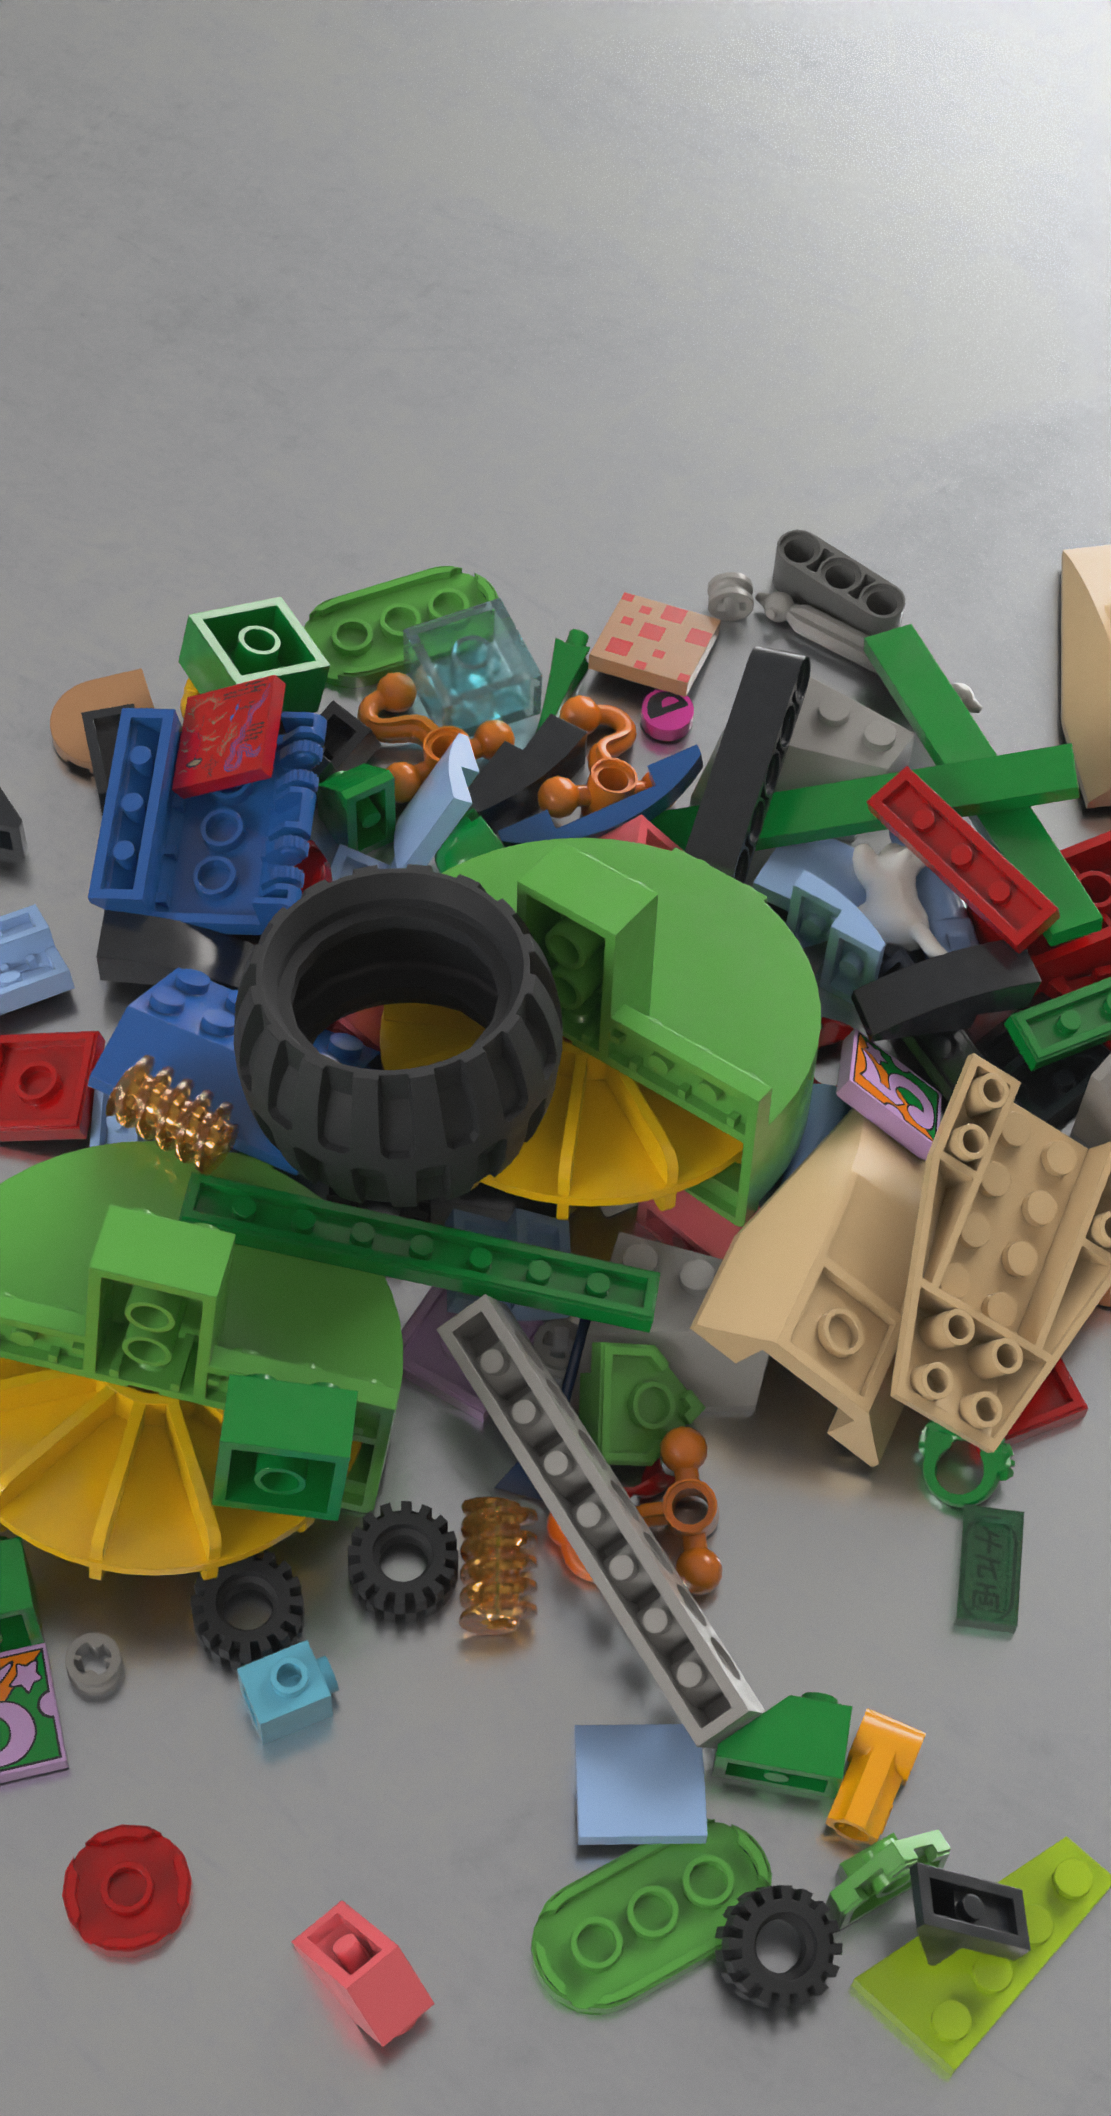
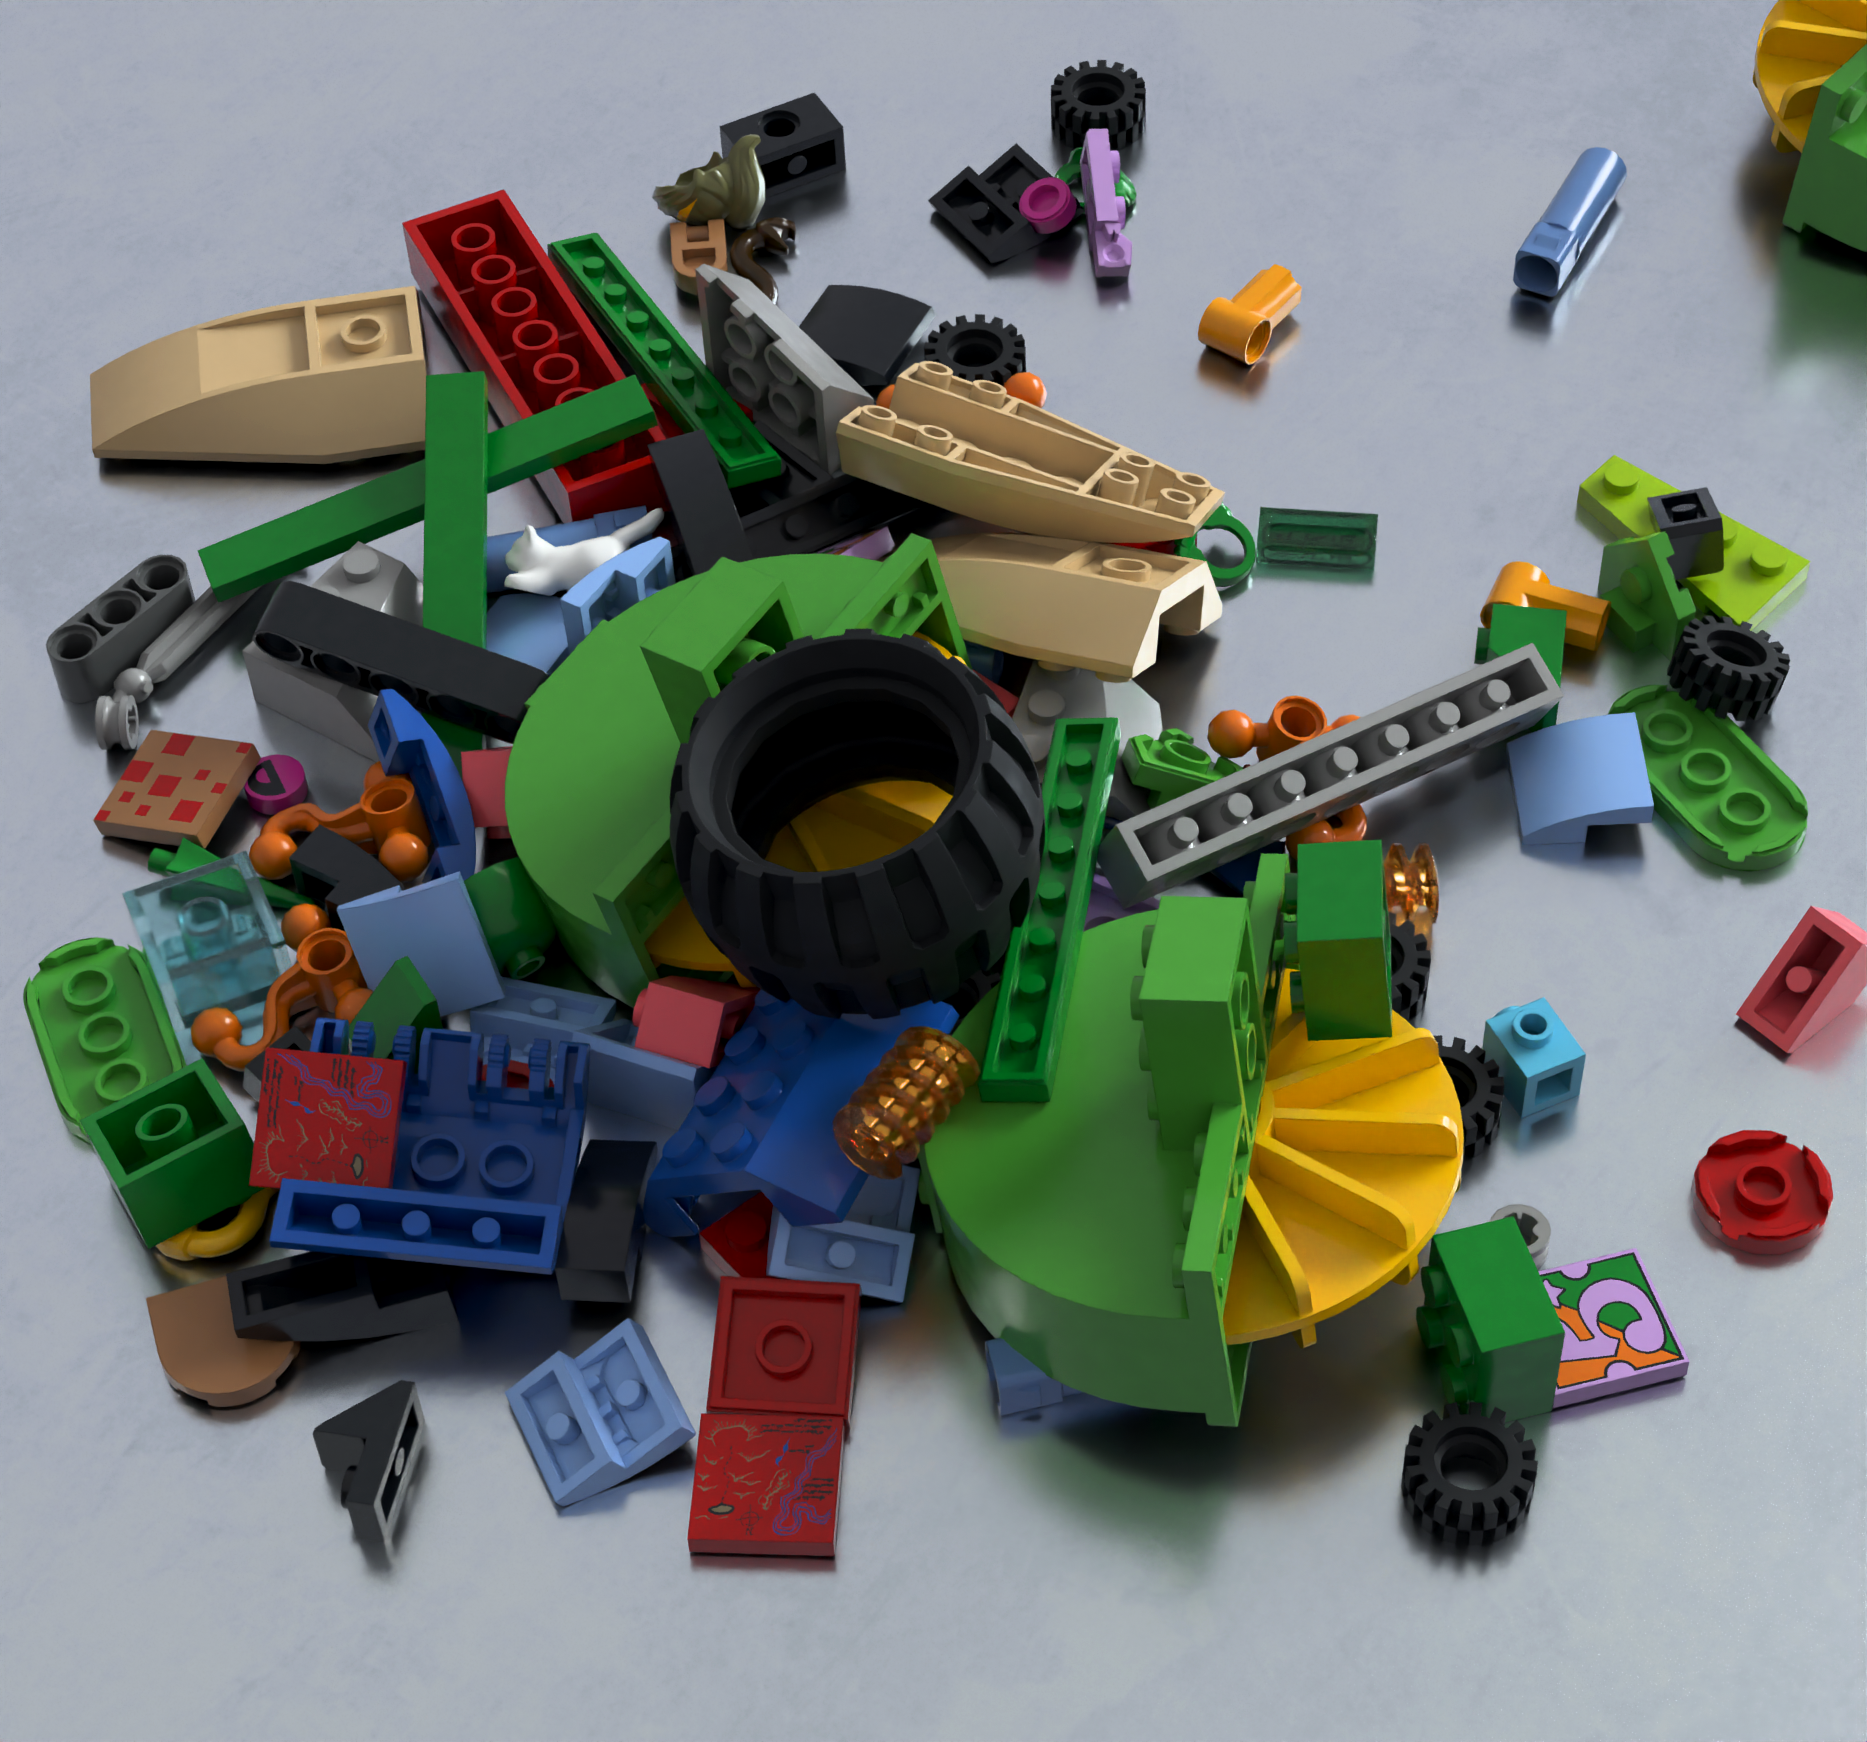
camera: 85 degrees left, 10 degrees down
red plate [866,766,1060,954] -> none

